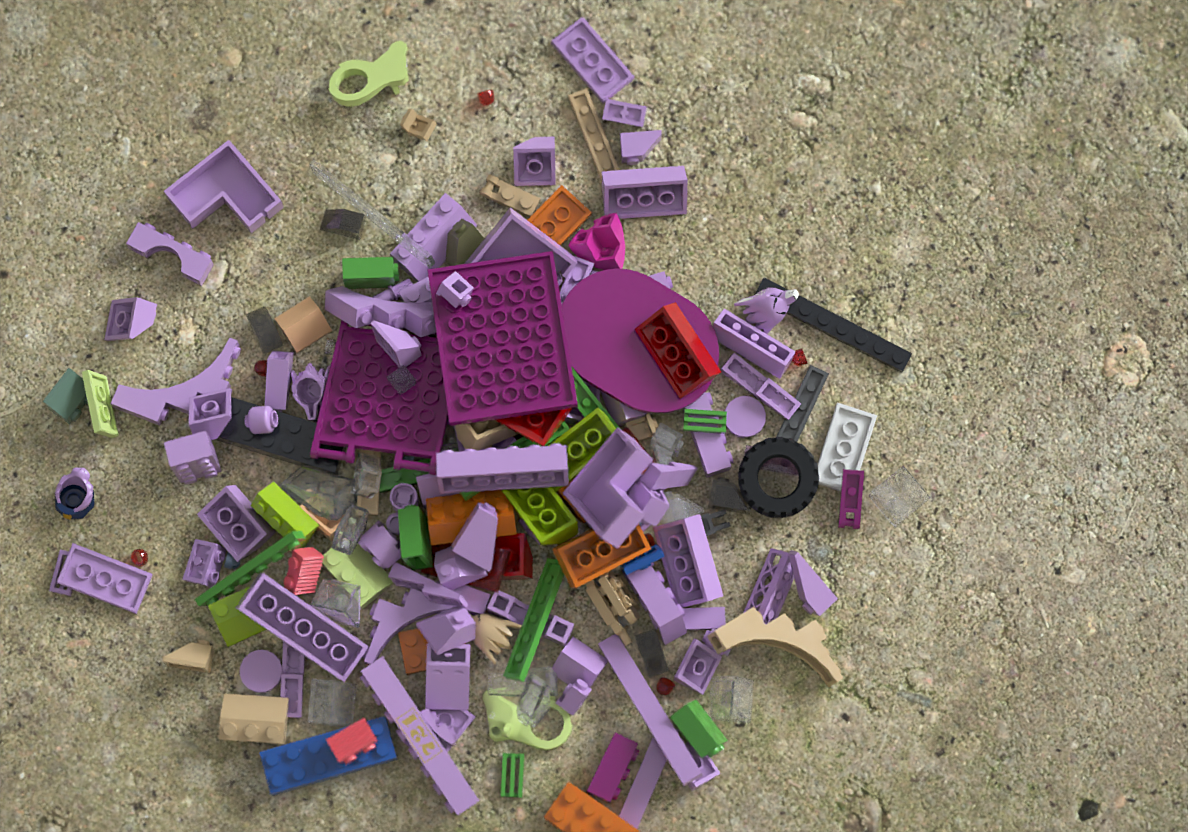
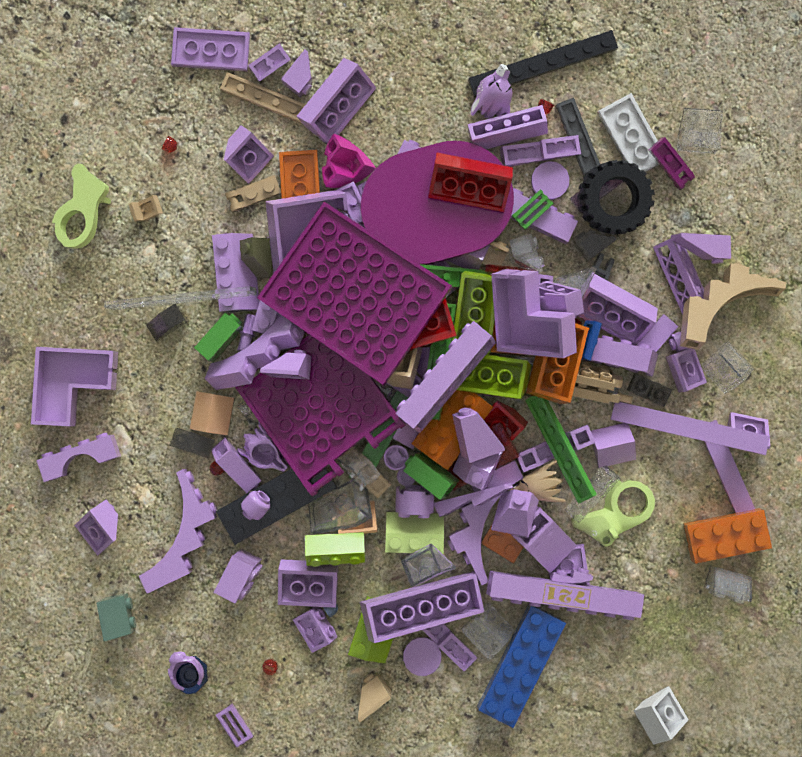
camera: 45 degrees left, 10 degrees up
lavender tile [56,543,153,614] -> none
yellowish green tile [82,370,119,438] -> none
lavender slope [189,388,231,440] -> none
bright green plate [195,531,306,608] -> none
tan slope [219,693,289,744] -> none
coral brick [283,547,324,595] -> none
coral brick [326,718,378,765] -> none
clear brick [332,504,369,555] -> none
clear purple plate [387,365,417,395] -> none
lavender brick [436,271,474,308] -> none
bright green tile [501,753,524,798] -> none
clear slope [517,673,550,728] -> none
lavender brick [556,679,592,716] -> none
magenta brick [587,732,640,804] -> none
lavender slope [640,462,698,490] -> none
clear red hinge [656,677,675,696] -> none
bright green brick [670,700,728,758] -> none

